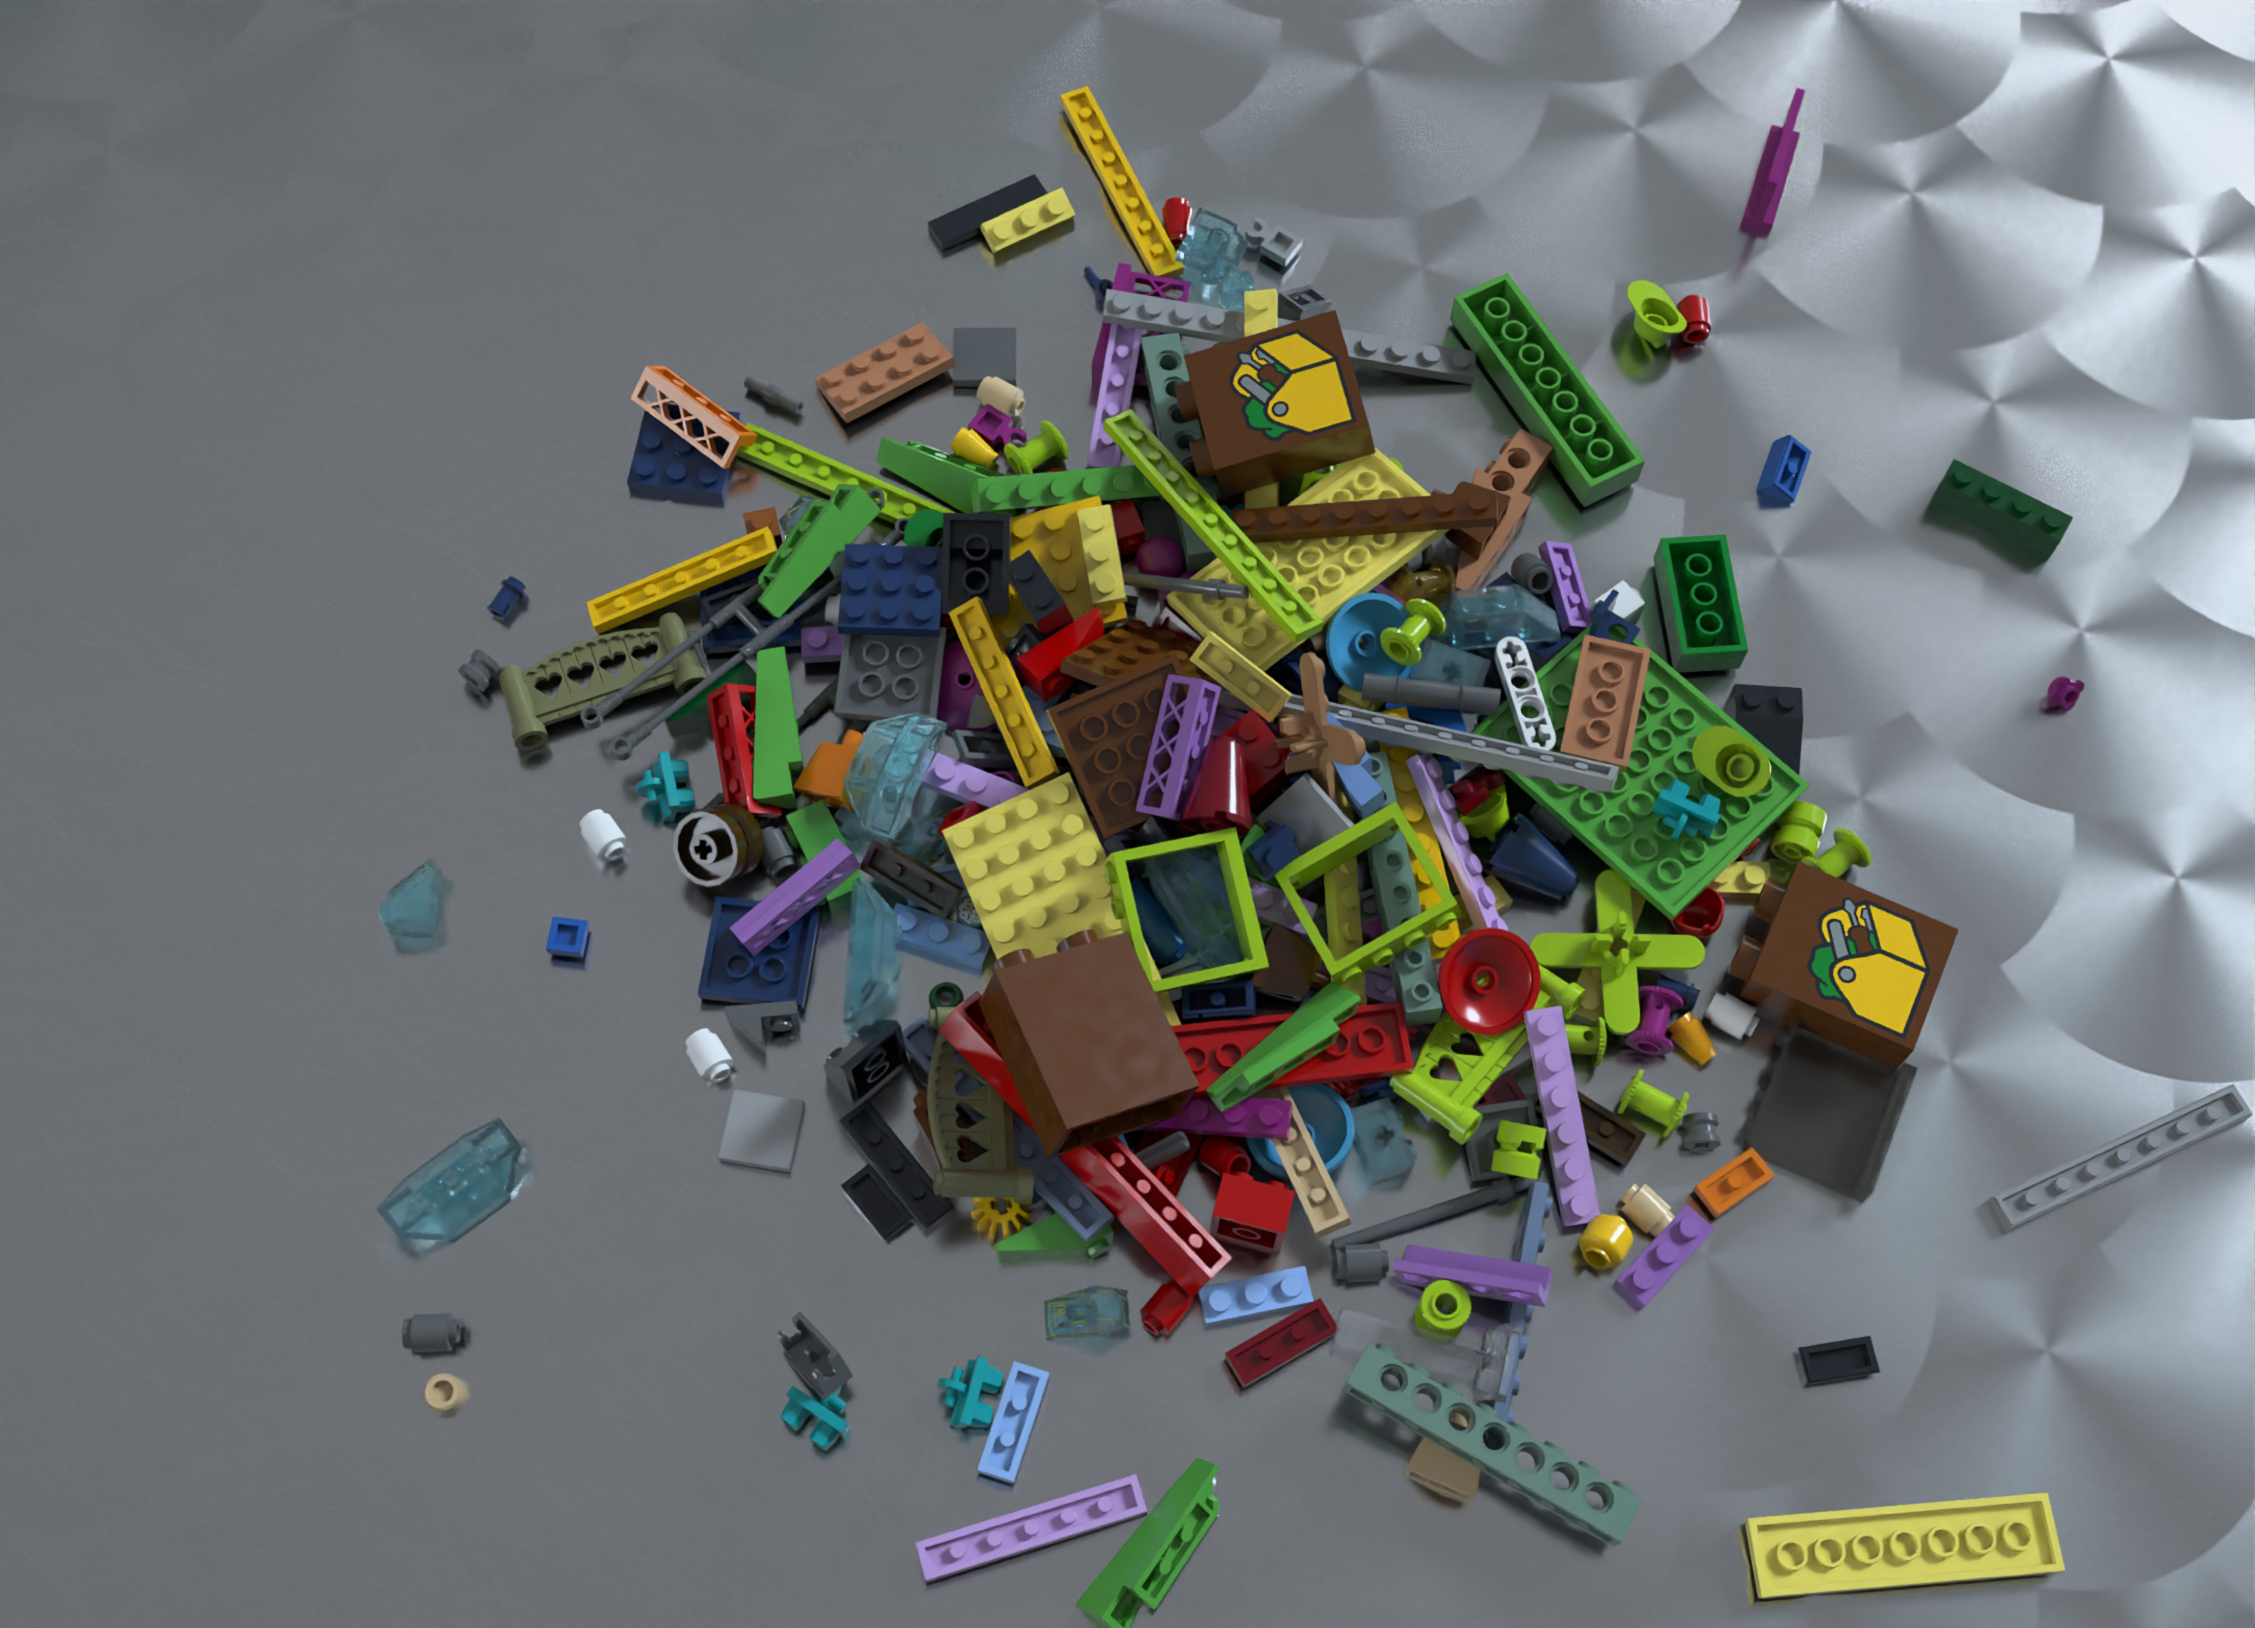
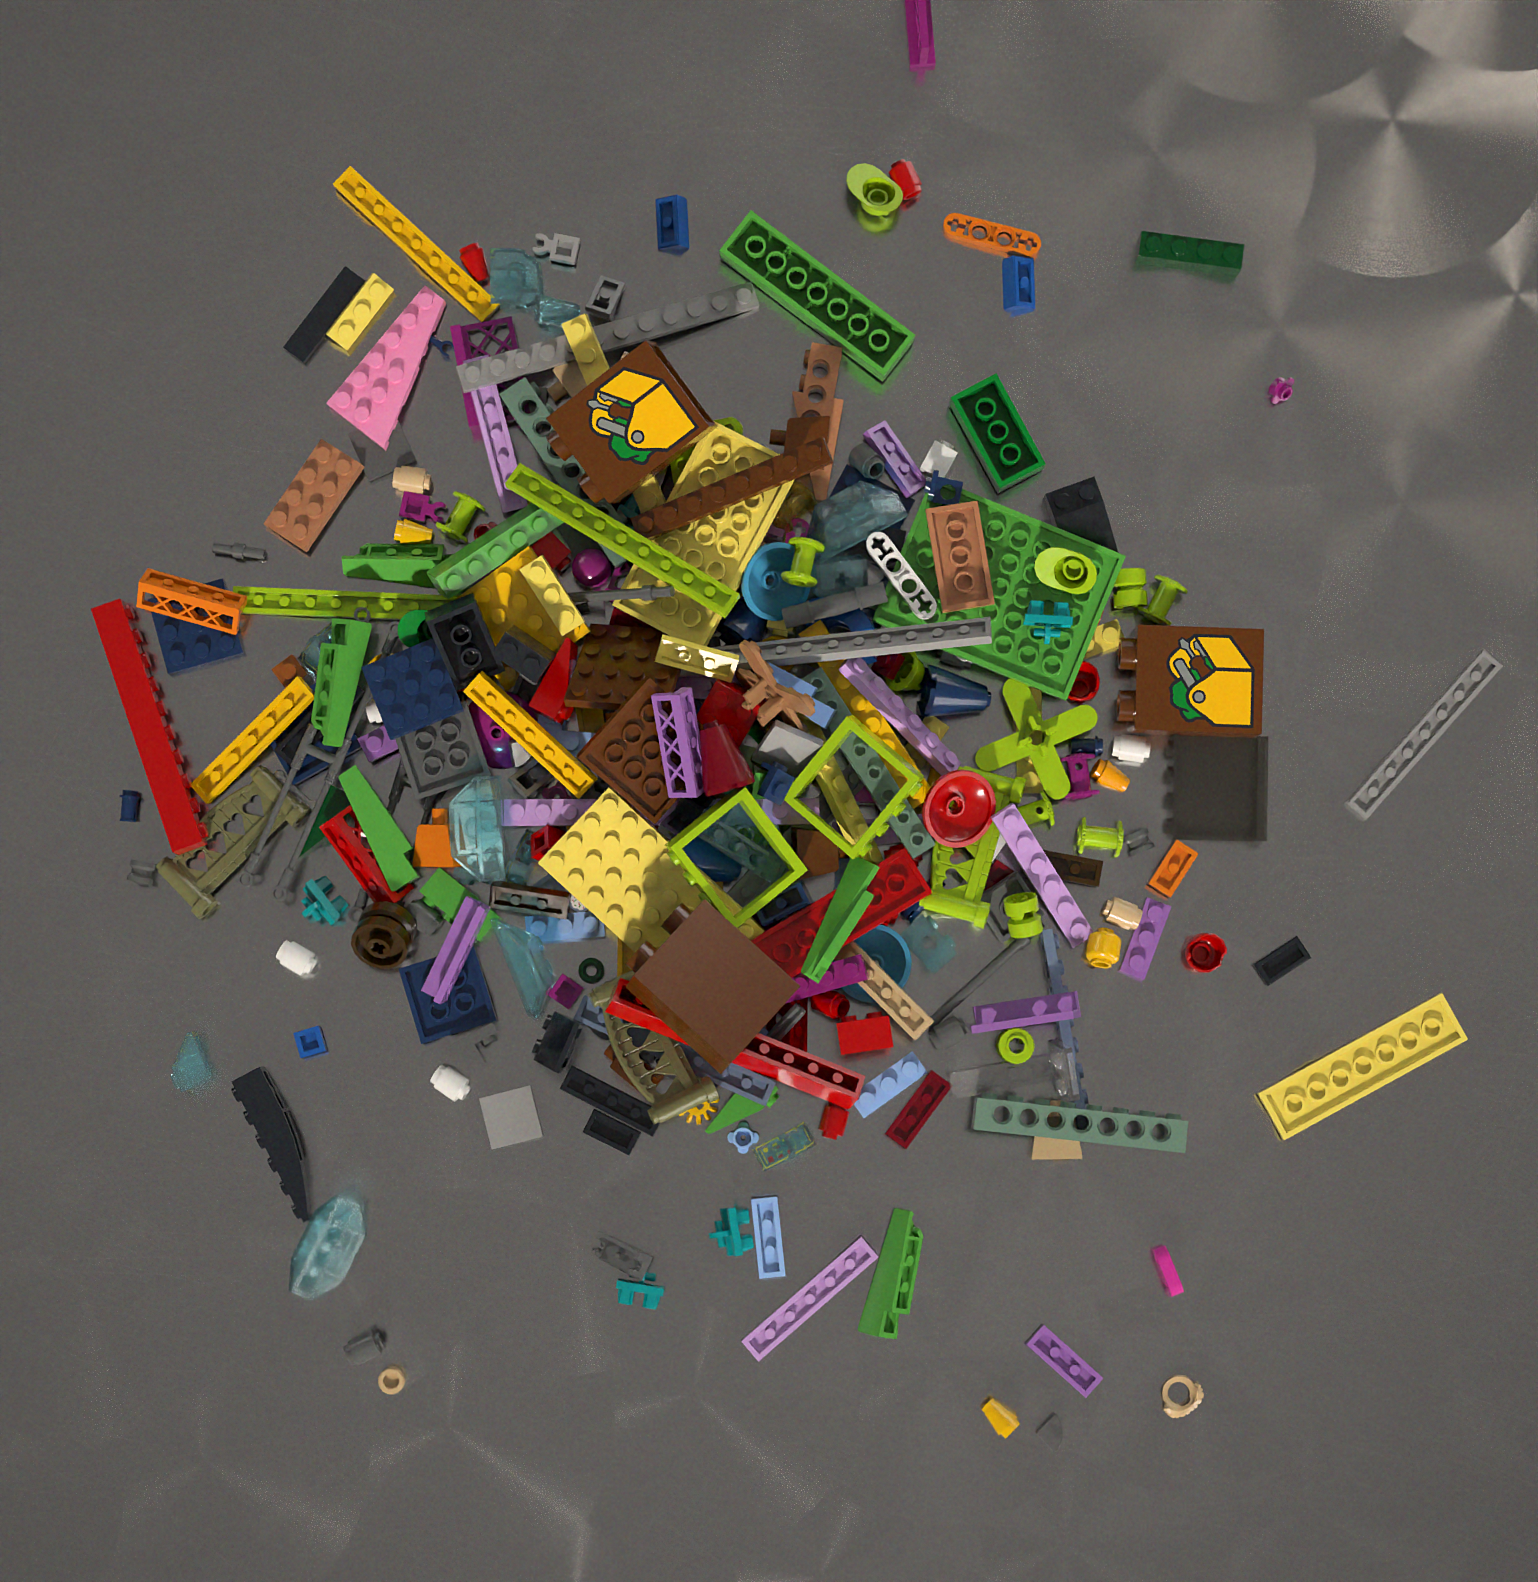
camera: 20 degrees left, 20 degrees up
none -> red brick [91,598,209,855]
none -> black slope [231,1066,312,1223]
none -> bright pink wing [326,286,446,451]
none -> magenta plate [548,973,584,1010]
none -> blue slope [655,195,689,250]
none -> light blue plate [727,1122,759,1154]
none -> orange beam [943,213,1041,258]
none -> red hair [1185,933,1227,973]

